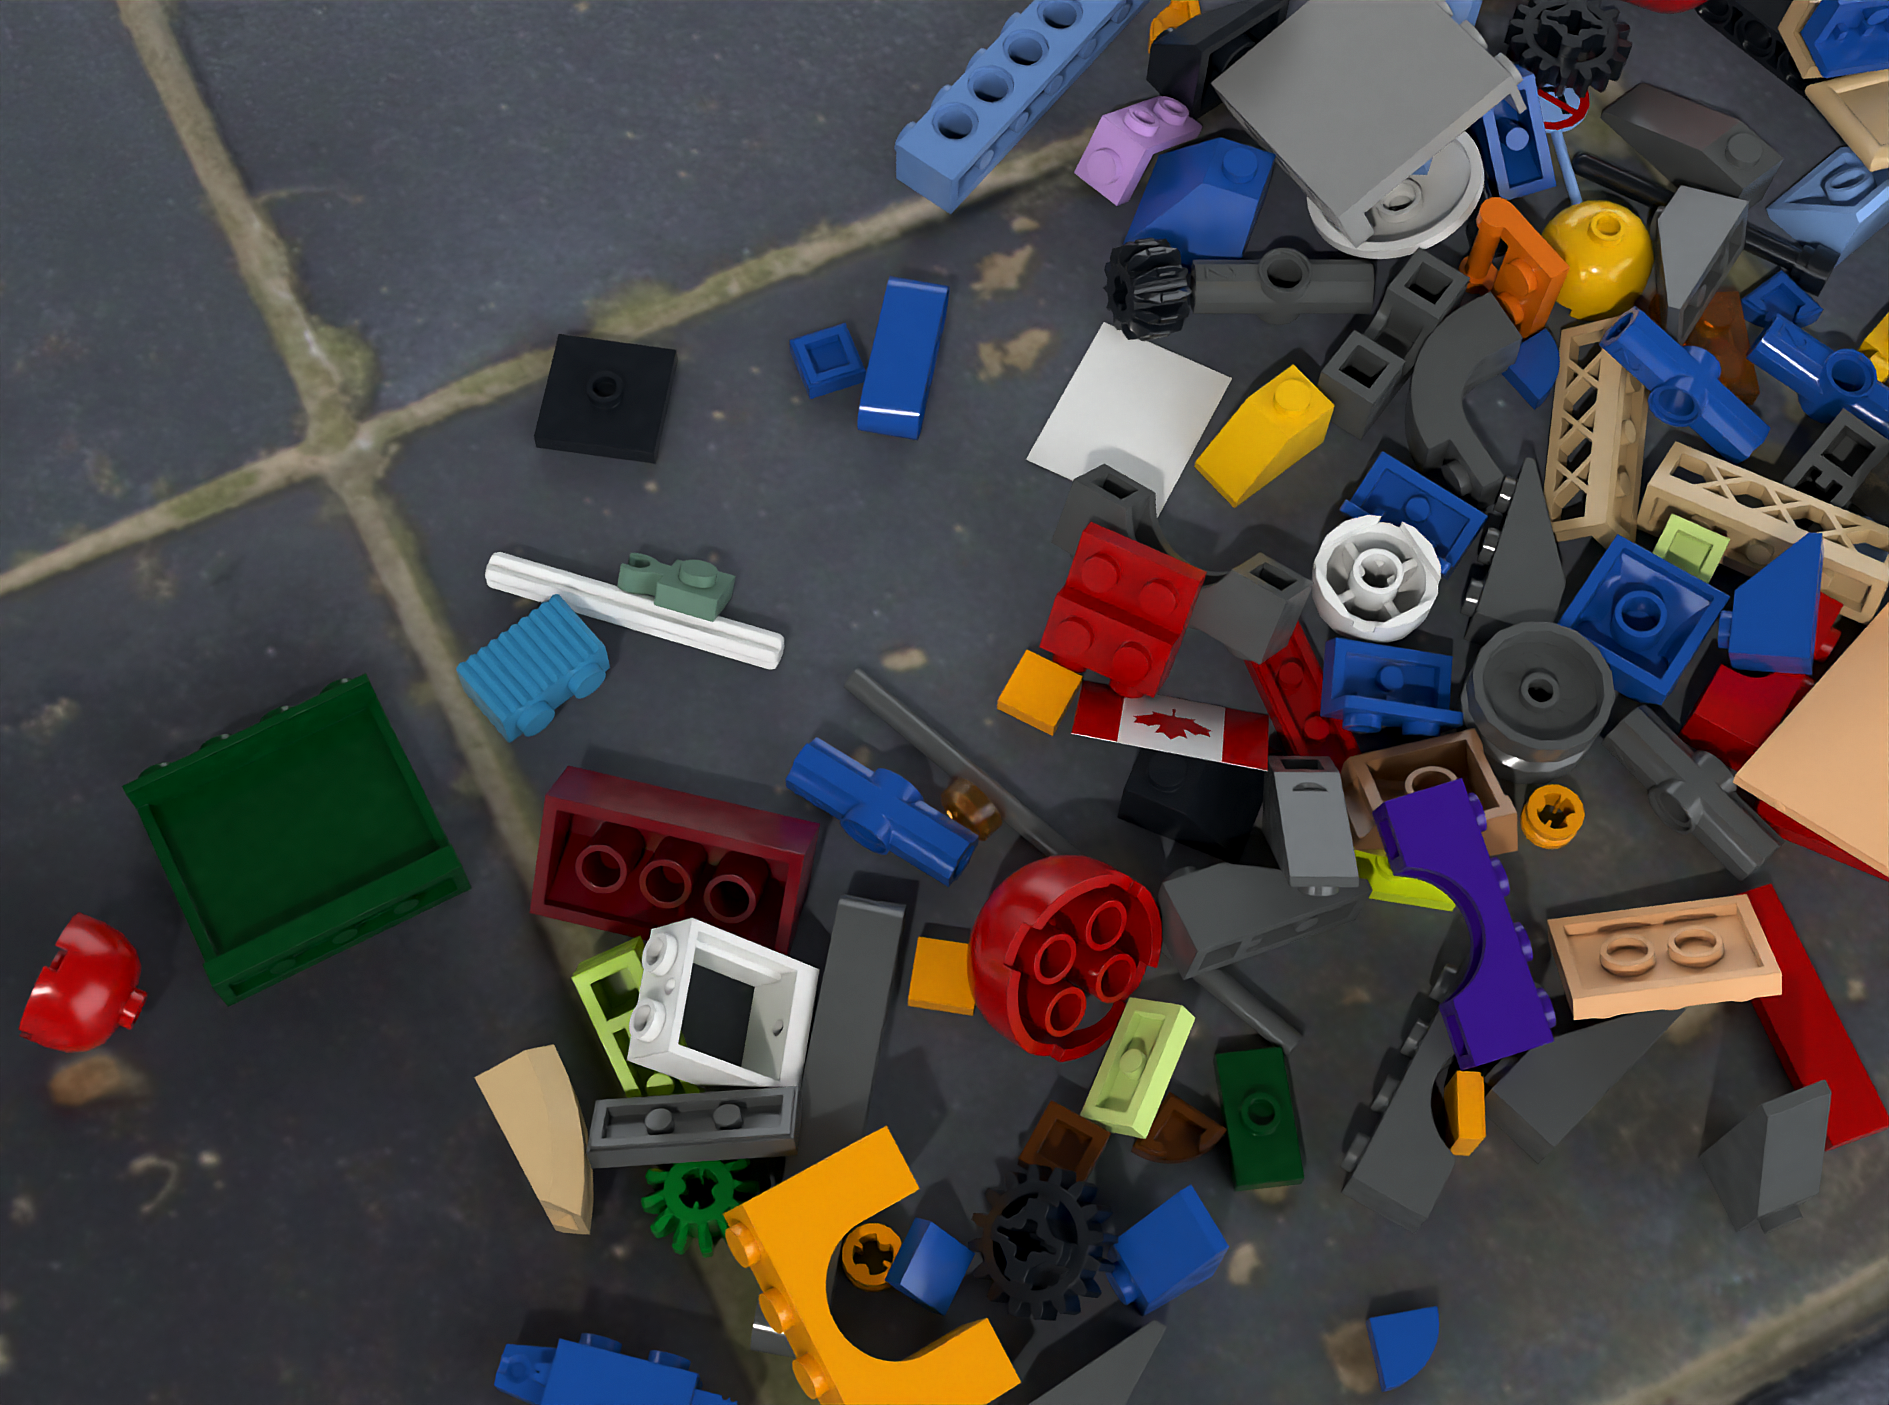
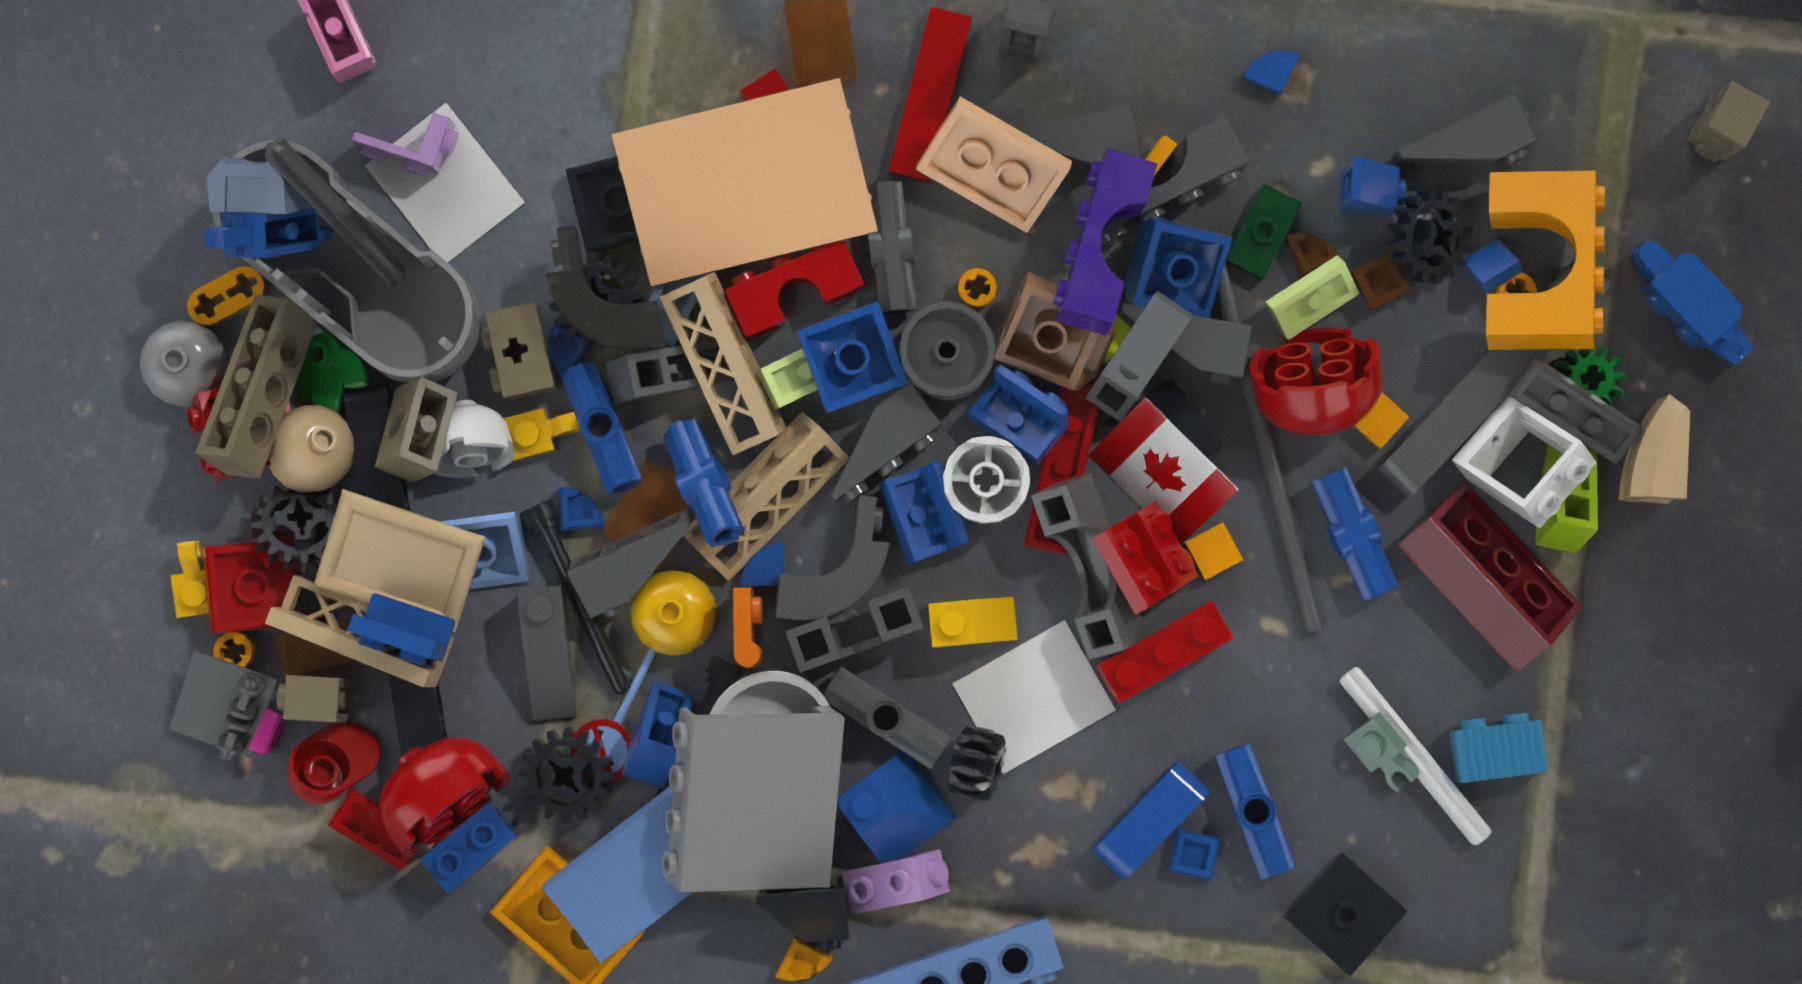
camera: 150 degrees left, 20 degrees up
dark green panel [122,673,472,1007] -> none
clear orange tile [941,777,1003,841] -> none
blue slope [1718,532,1824,675] -> none
none -> red arch [1095,600,1234,703]
none -> blue slope [1124,217,1232,318]
none -> blue piece [1214,743,1296,879]

